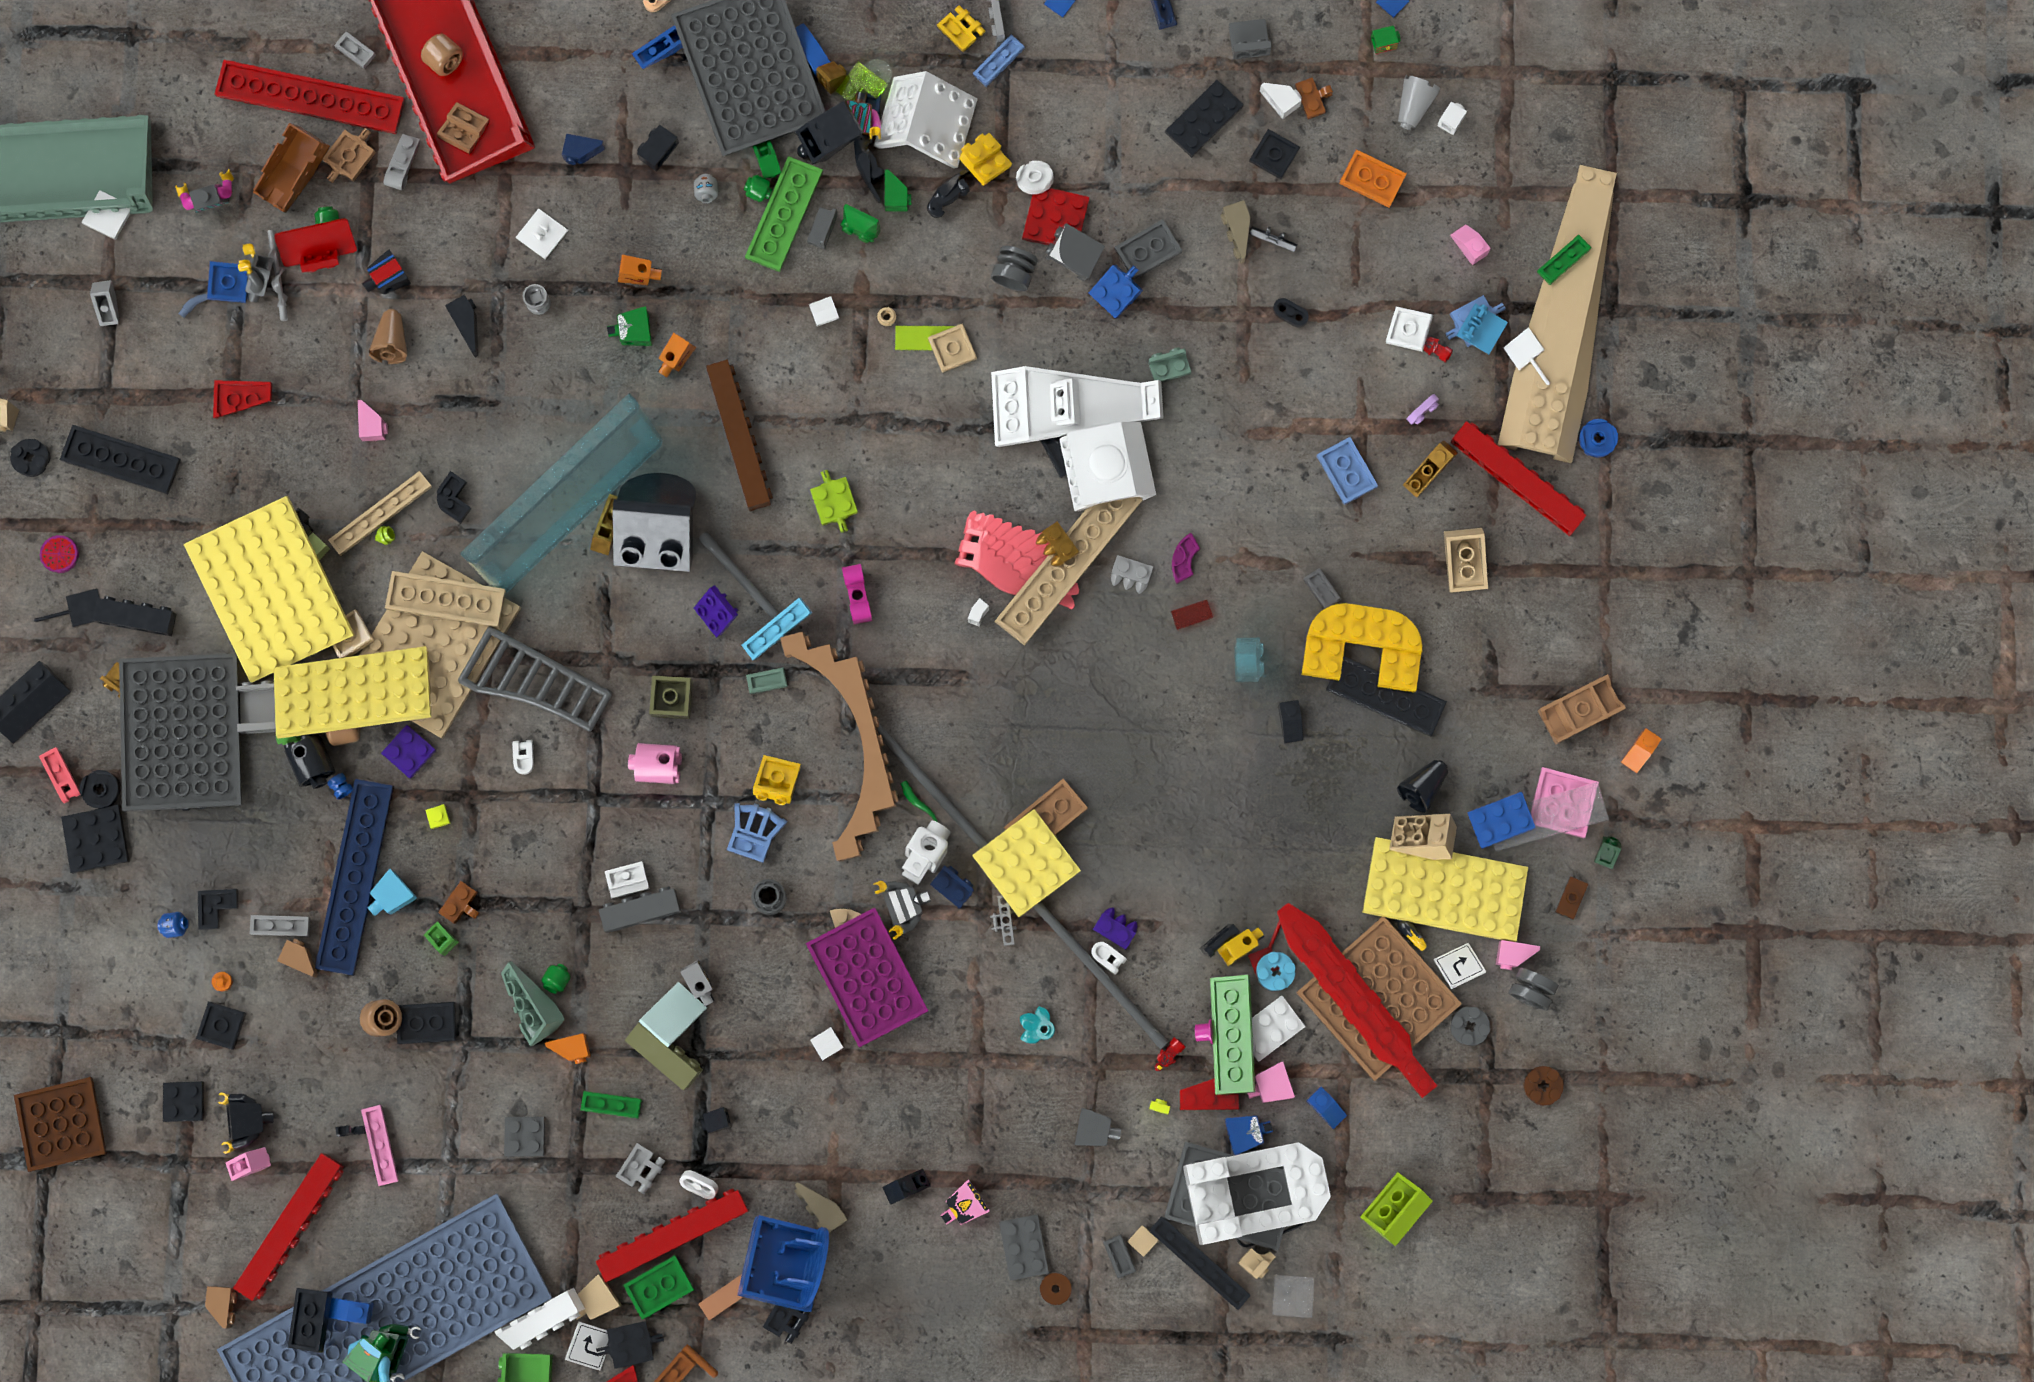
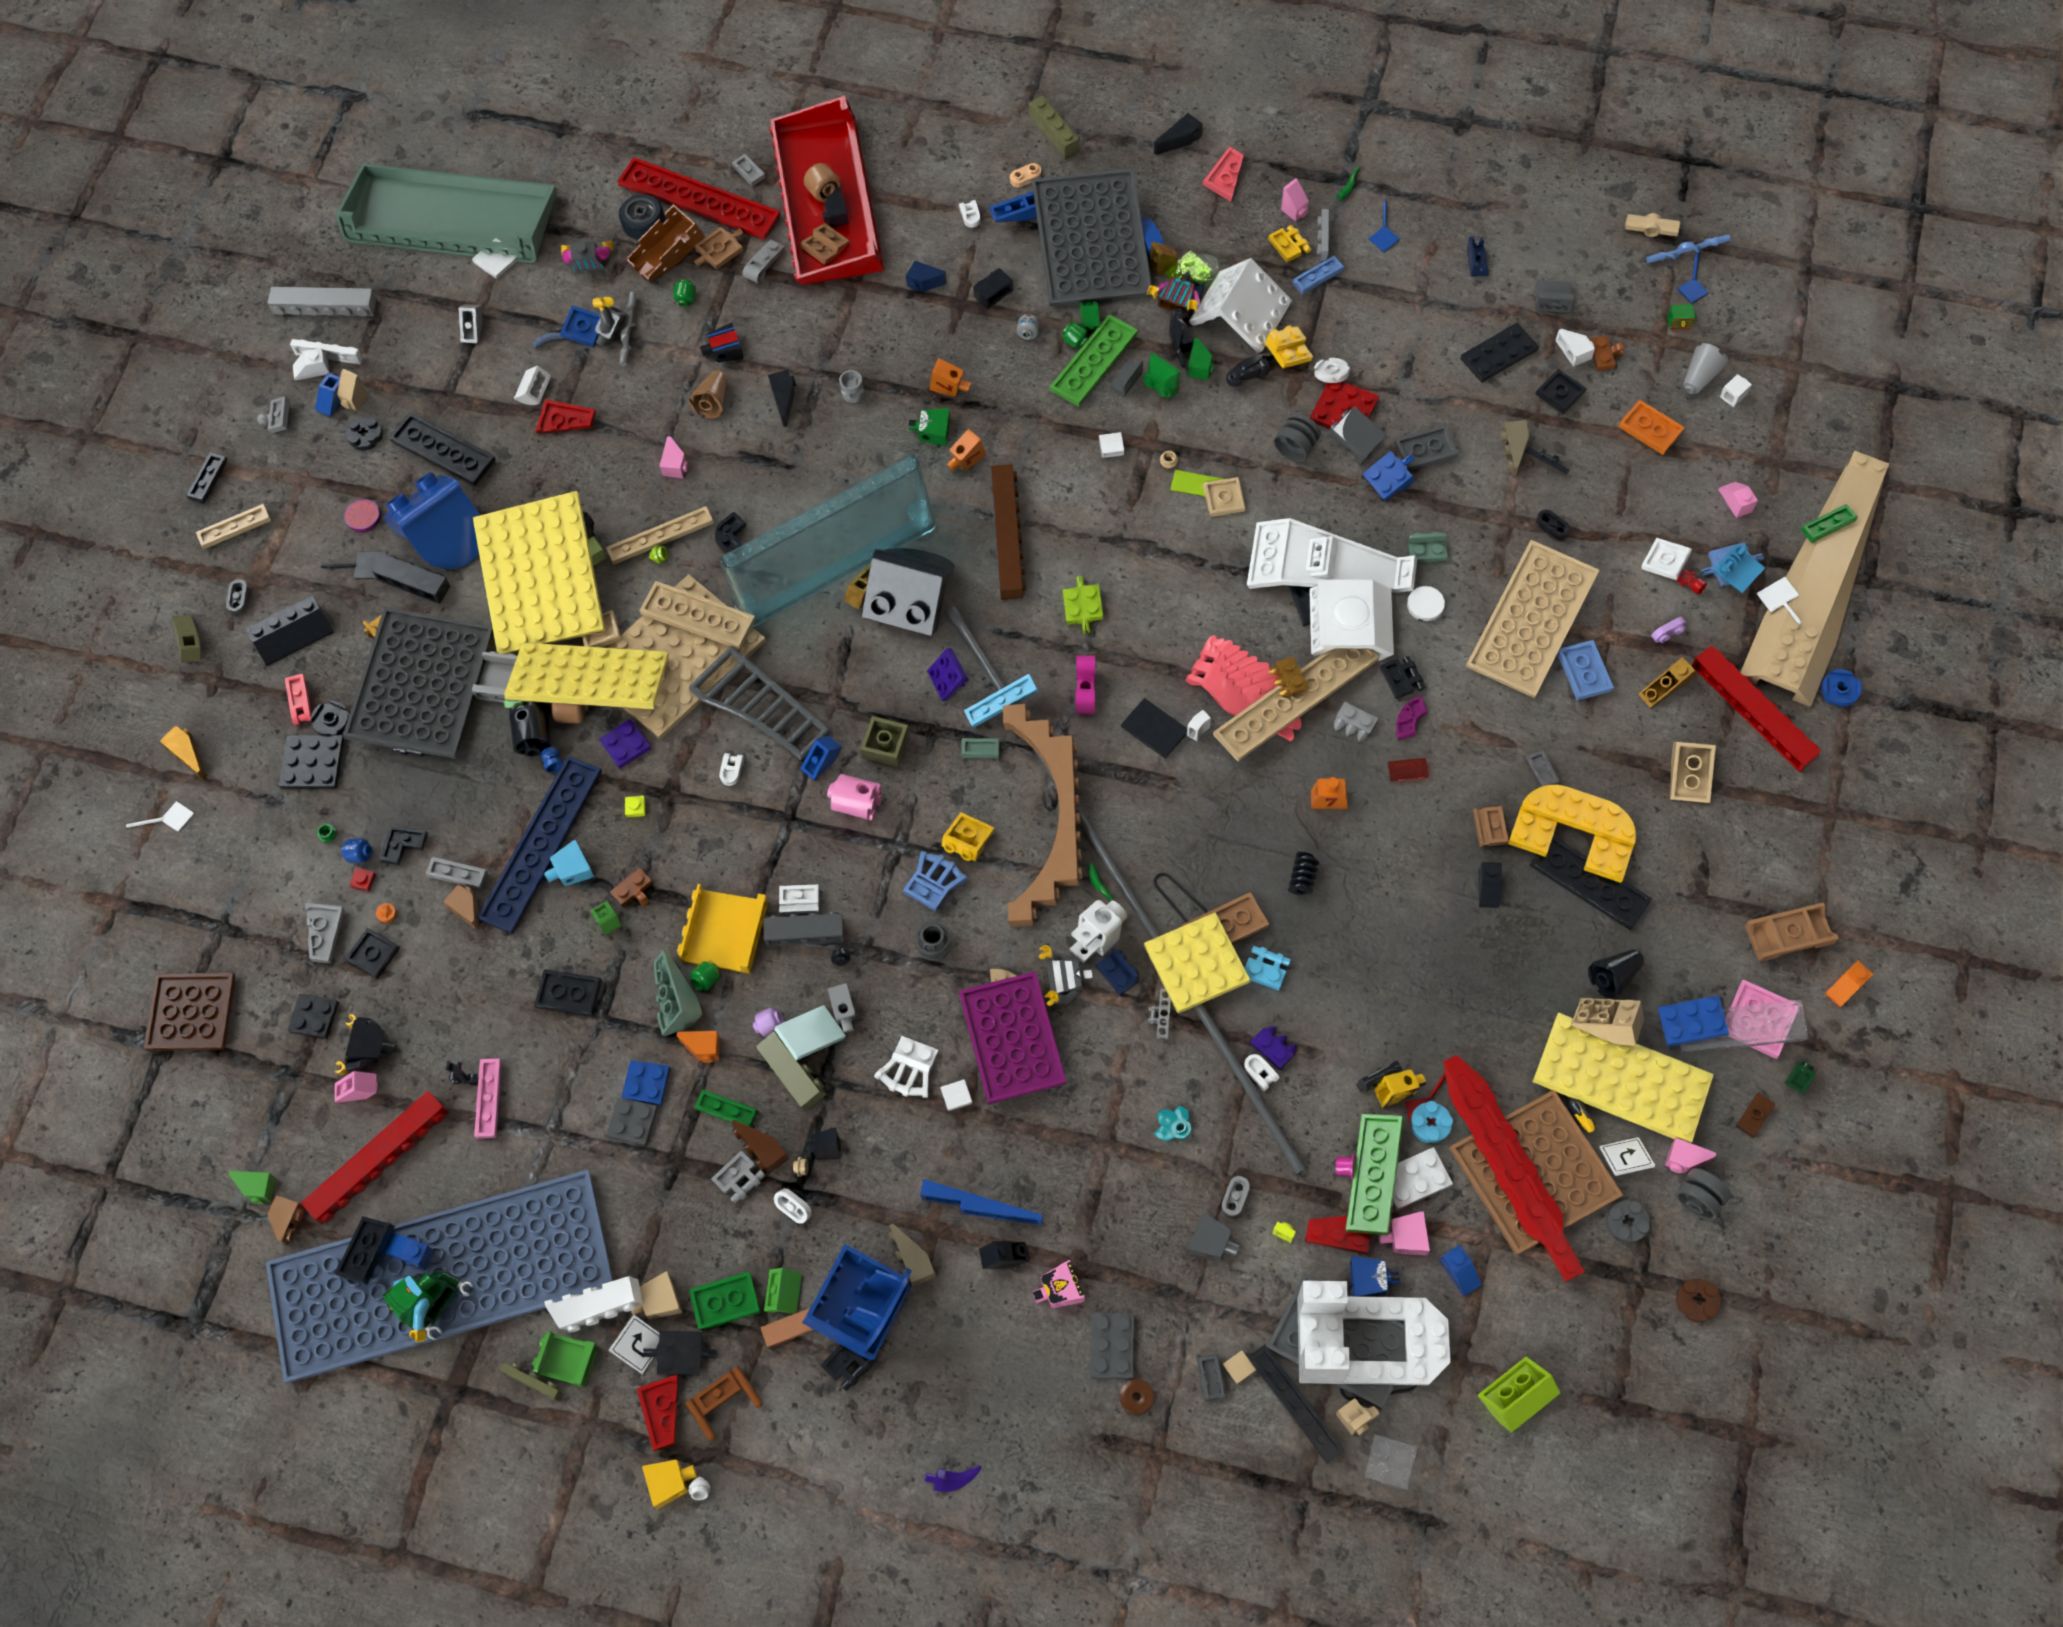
camera: 15 degrees right, 15 degrees down
red bracket [274,218,357,273] -> none
medium nougat head [359,999,402,1037] -> none
white piece [516,208,568,260] -> none
red brick [595,1188,749,1283] -> none
black slope [795,100,863,164] -> none
red piece [1154,1037,1186,1071] -> none
clear light blue brick [1234,637,1264,682] -> none
none -> bright green slope [228,1171,276,1204]
none -> light grey wing [305,903,345,963]
none -> green plate [317,824,337,842]
none -> red plate [349,868,376,892]
none -> blue plate [383,472,480,569]
none -> white brick [514,366,551,405]
none -> wheel [619,194,665,240]
none -> blue plate [621,1060,671,1106]
none -> yellow panel [677,884,768,974]
none -> reddish brown slope [731,1120,789,1174]
none -> lavender head [753,1008,784,1037]
none -> bright green panel [764,1268,802,1315]
none -> tan plate [793,1157,808,1177]
none -> blue slope [800,736,842,780]
none -> black slope [822,187,849,228]
none -> black plate [831,948,851,966]
none -> white plate [874,1036,939,1098]
none -> blue slope [920,1179,1043,1225]
none -> white plate [959,200,981,228]
none -> black tile [1121,698,1187,759]
none -> black piece [1153,873,1208,923]
none -> light grey plate [1221,1176,1250,1217]
none -> medium azure plate [1244,946,1291,991]
none -> black piece [1288,851,1319,895]
none -> orange torso [1311,777,1348,809]
none -> black plate [1380,656,1425,699]
none -> white tile [1407,586,1445,622]
none -> tan plate [1466,540,1599,698]
none -> medium nougat plate [1473,806,1509,847]

